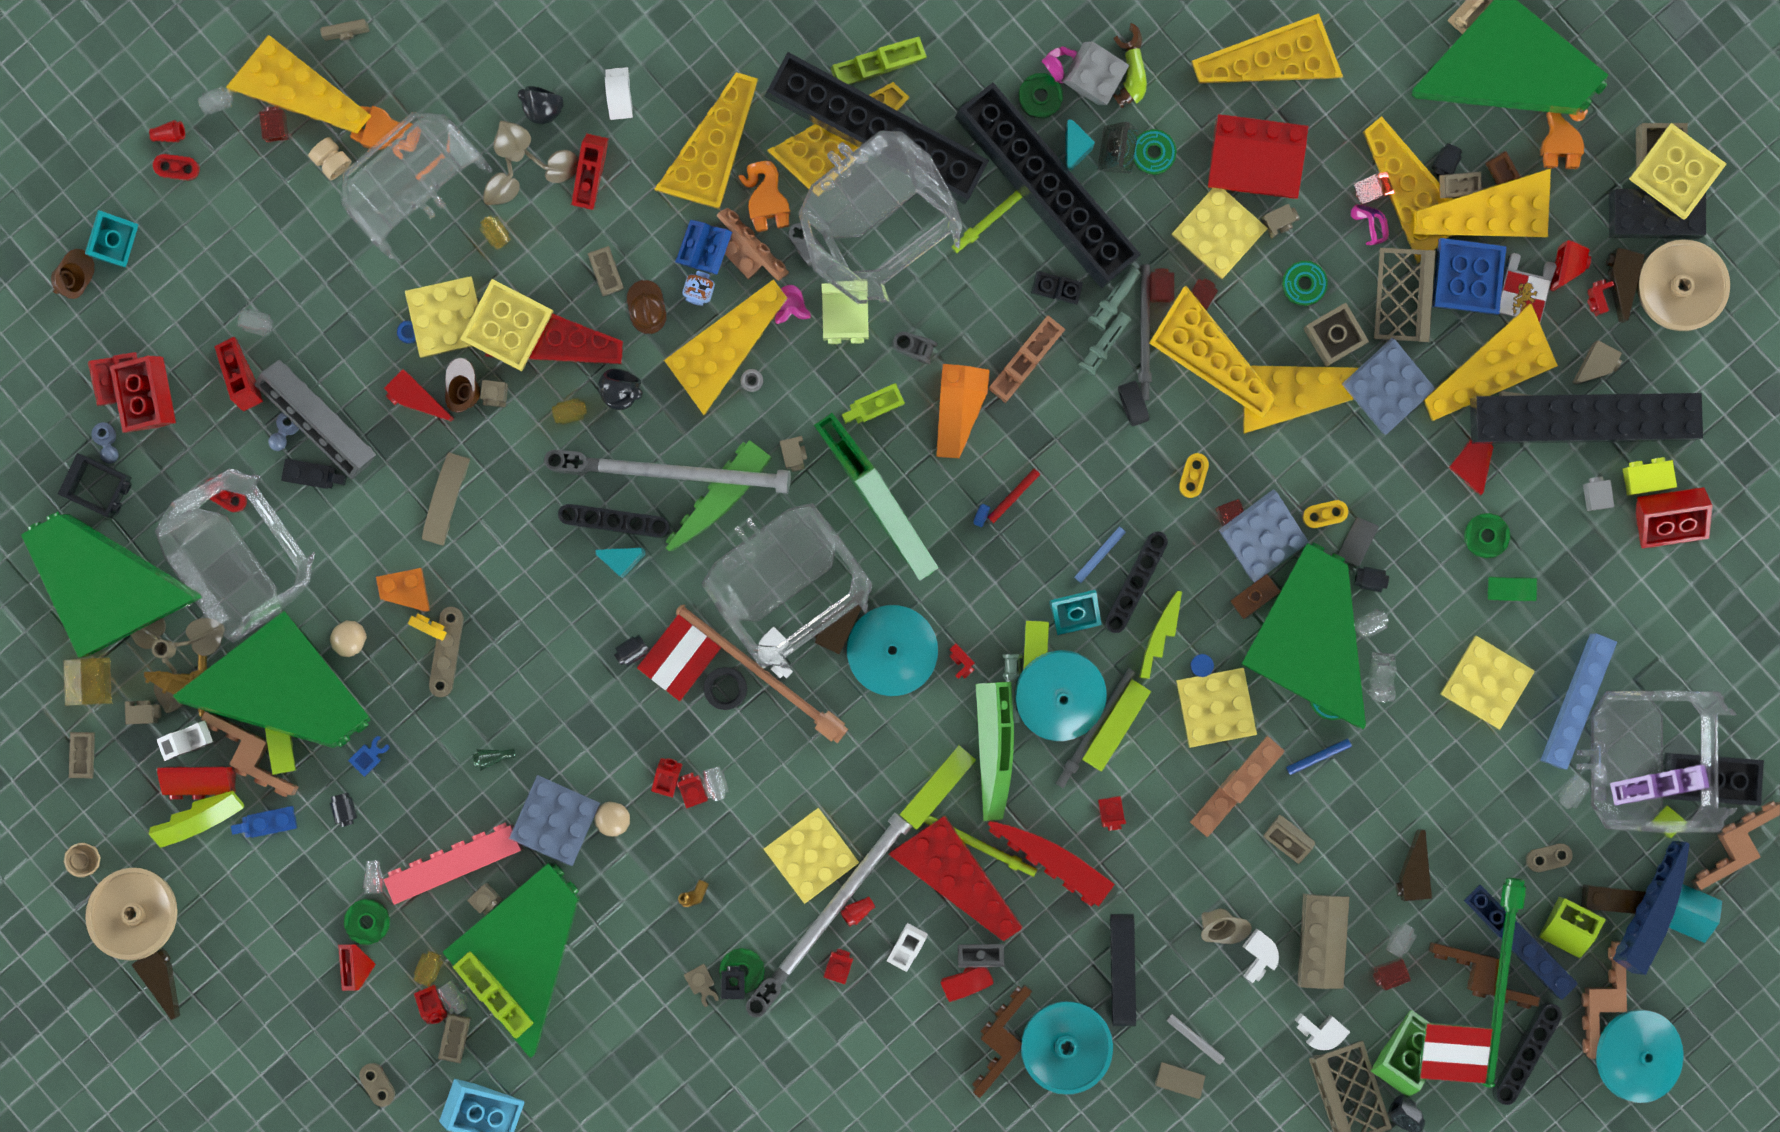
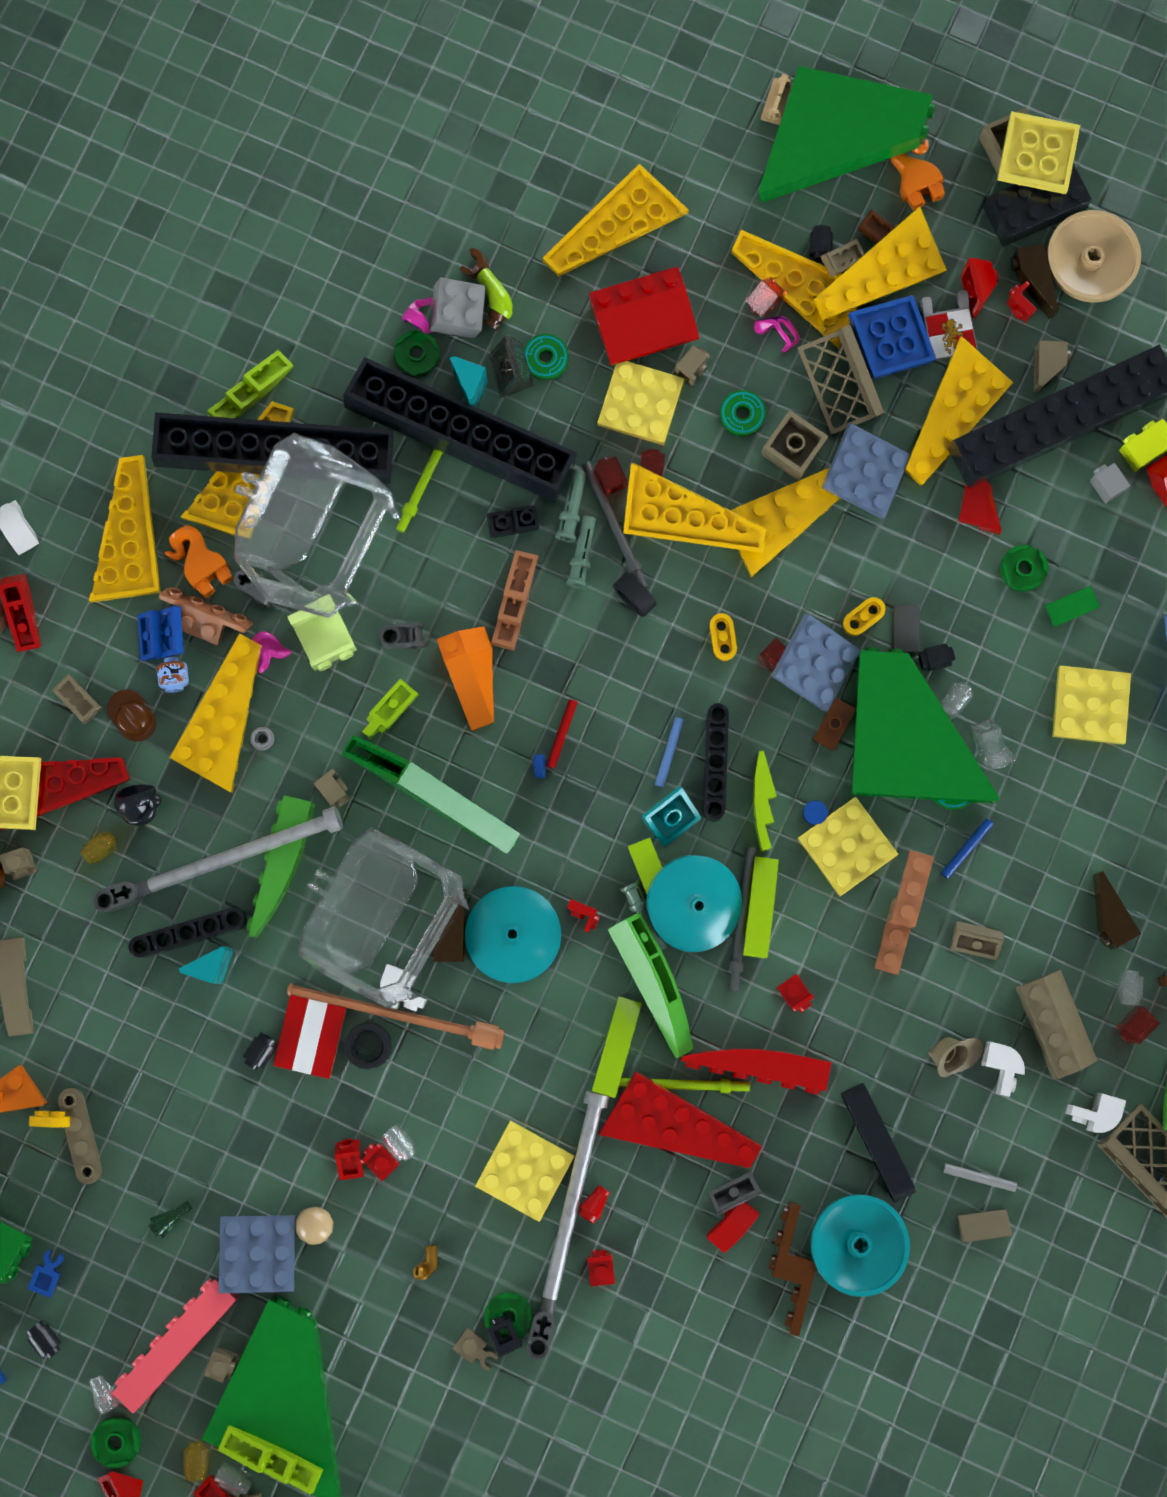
camera: 20 degrees left, 5 degrees down
white brick [887,923,928,972] -> none

